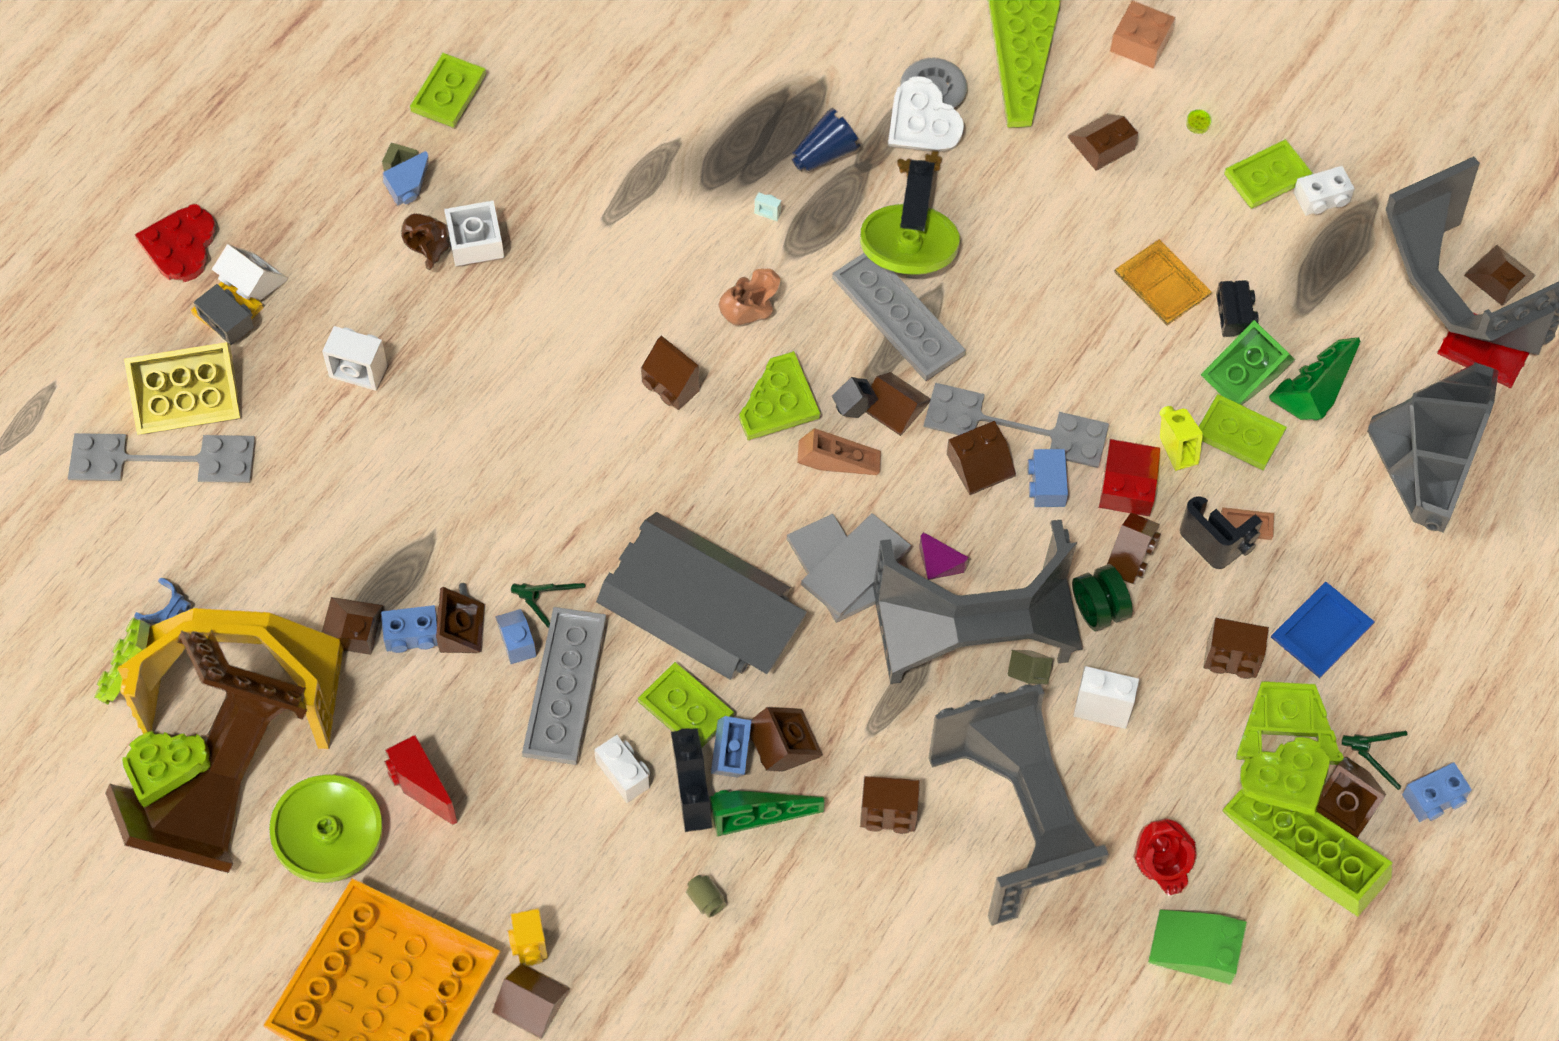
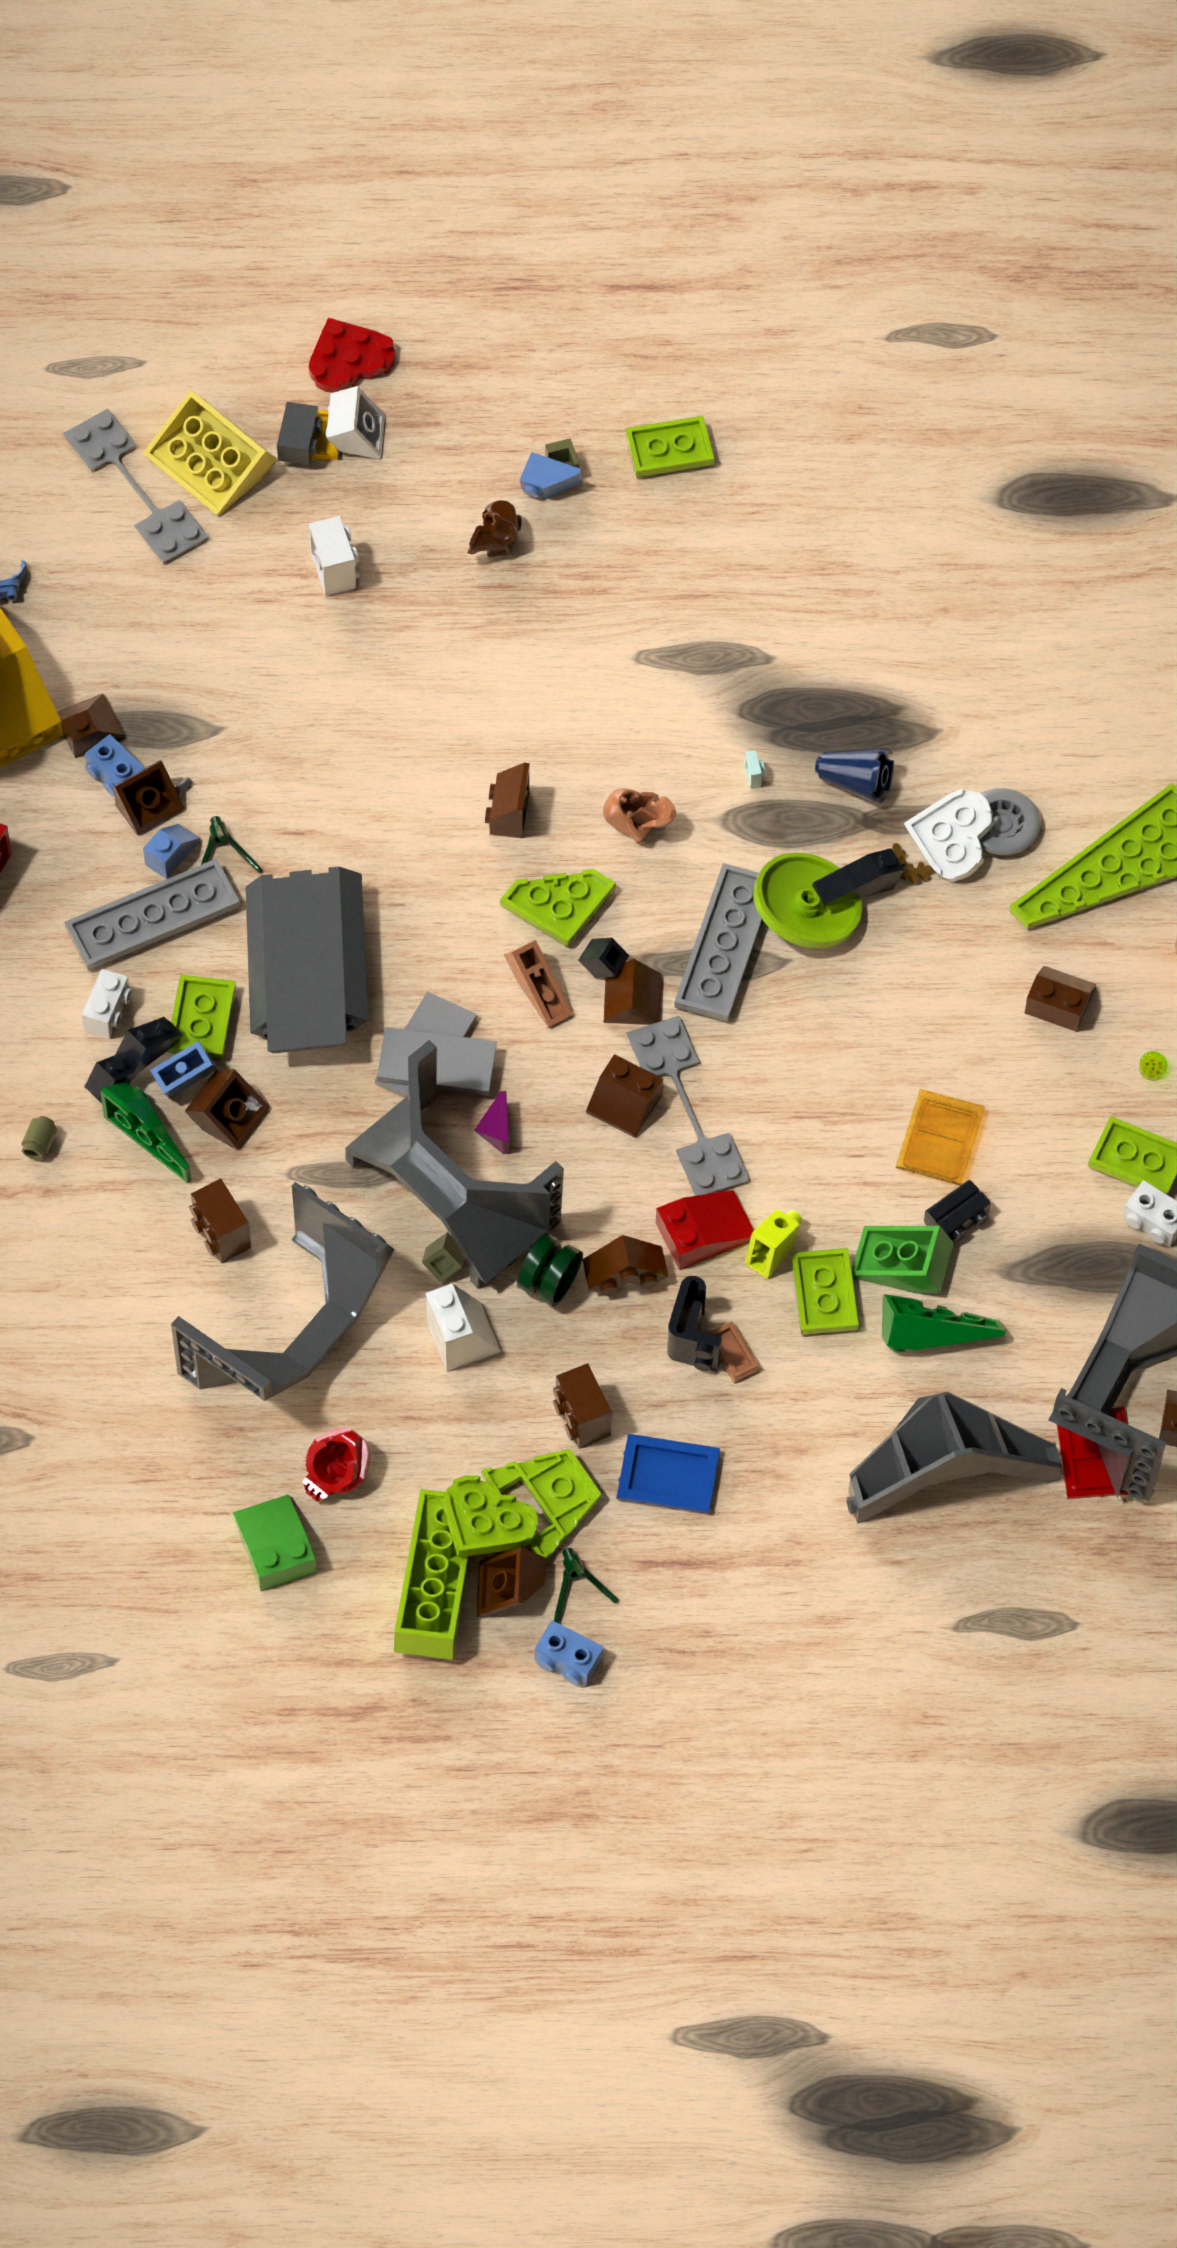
camera: 55 degrees right, 0 degrees up
white brick [444,201,504,266] -> none
medium blue brick [1027,449,1068,507] -> none

